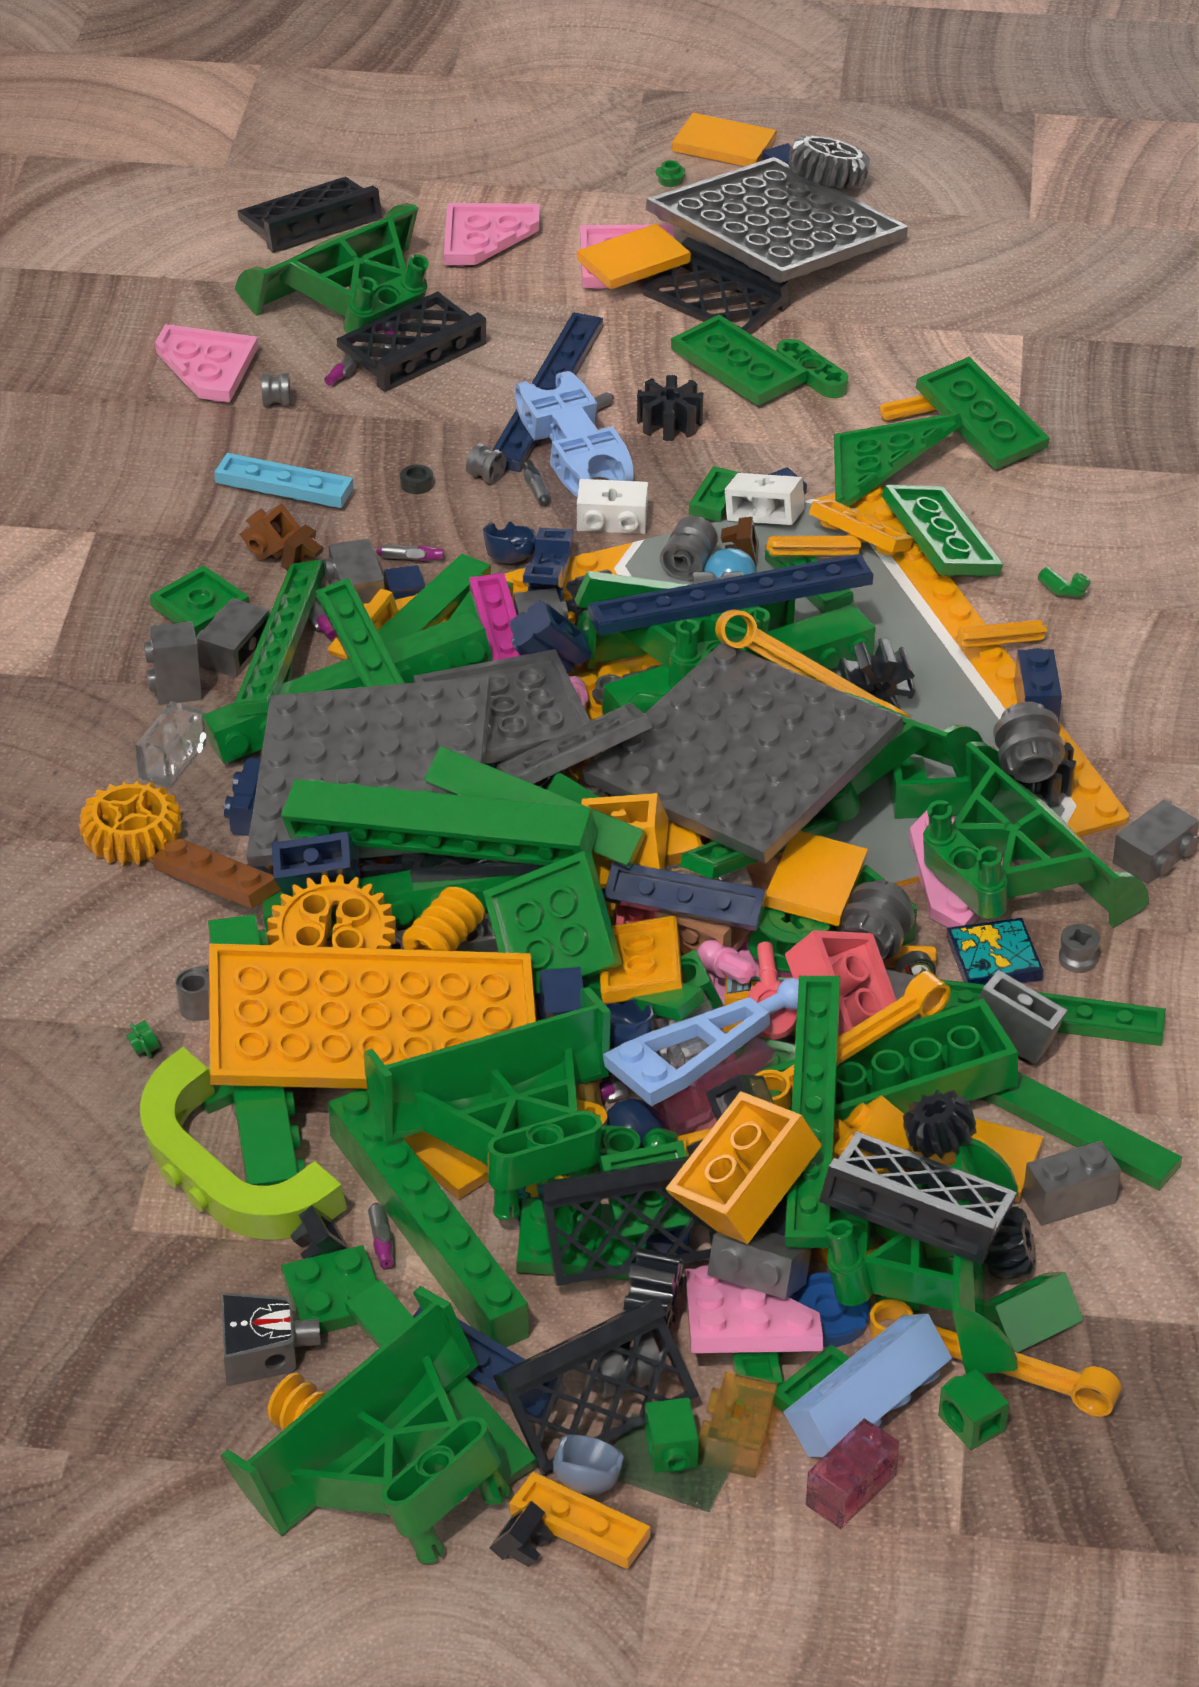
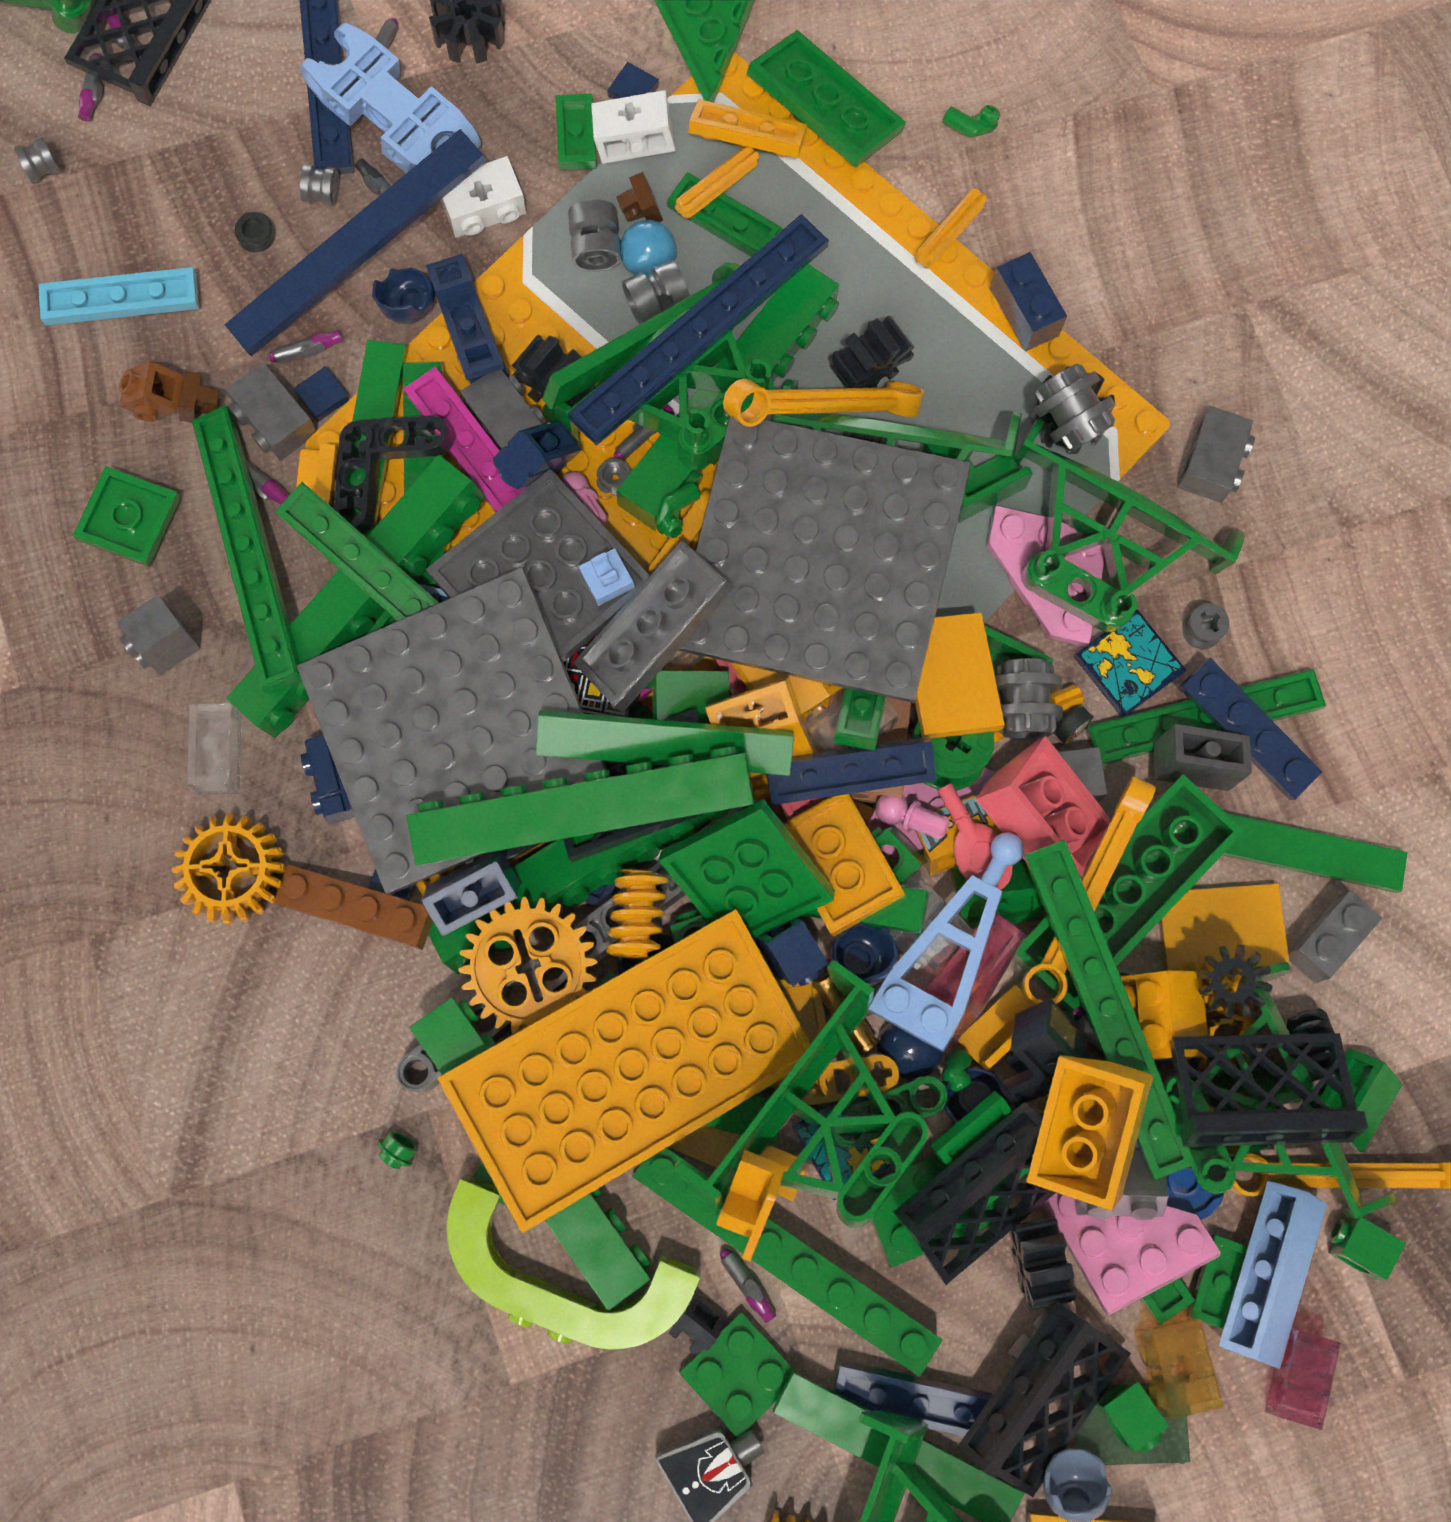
camera: 30 degrees left, 35 degrees up
flat silver brick [196,598,270,678] -> none
none -> dark blue tile [224,129,486,356]
none -> black beam [334,415,454,534]
none -> light blue tile [578,548,635,606]
none -> light orange panel [716,1150,786,1261]
none -> dark blue plate [1179,658,1322,800]

